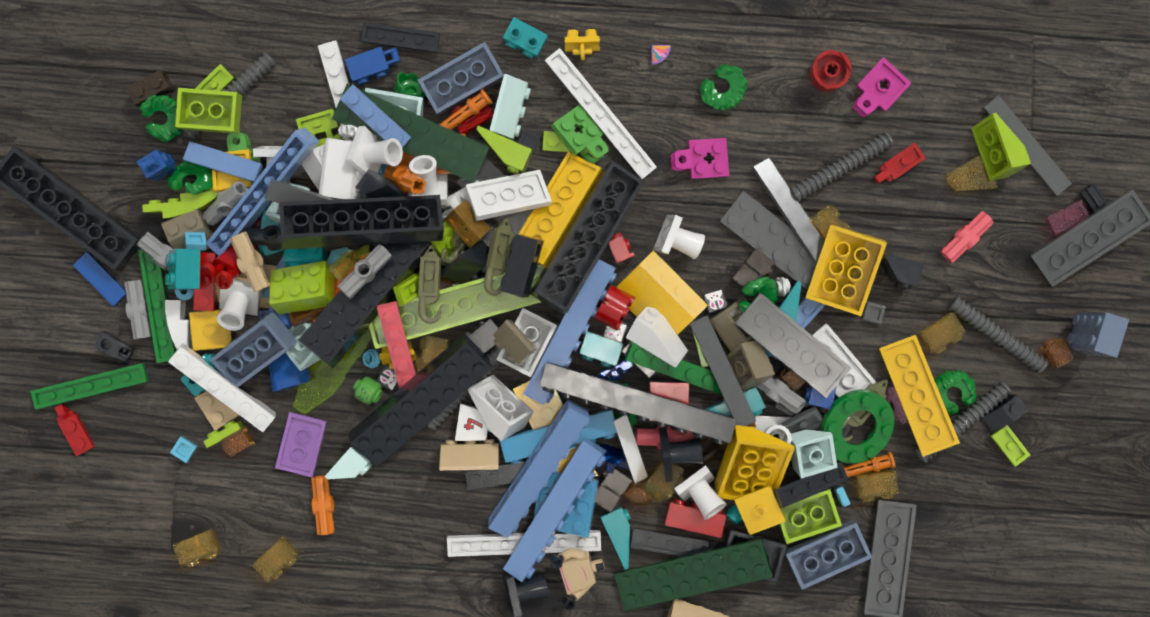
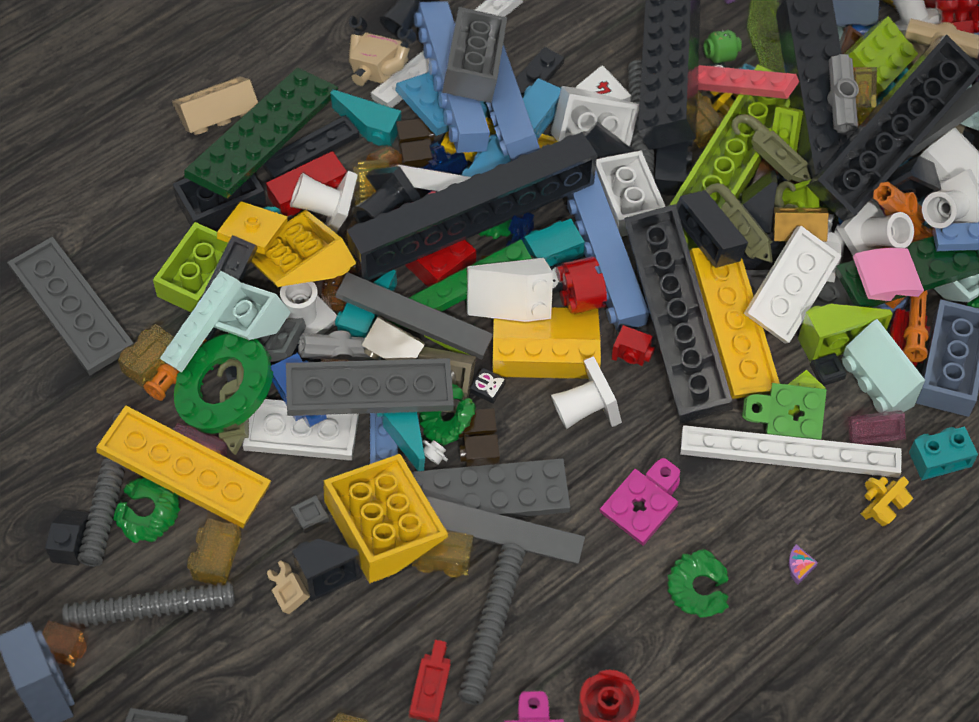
camera: 135 degrees right, 30 degrees down
tan slope [439,439,500,471] -> none
dark tan slope [492,319,537,365] -> none
sand blue brick [785,519,872,590] -> none
medium azure tile [833,484,850,507] -> none
coral piece [940,211,994,263] -> none
lime plate [990,425,1030,467] -> none
none -> light aqua plate [160,271,243,373]
none -> tan plate [267,561,310,614]
none -> dark grey brick [442,7,507,103]
none -> black plate [585,121,636,158]
none -> clear pink plate [848,410,906,444]
none -> bright pink slope [853,248,924,301]

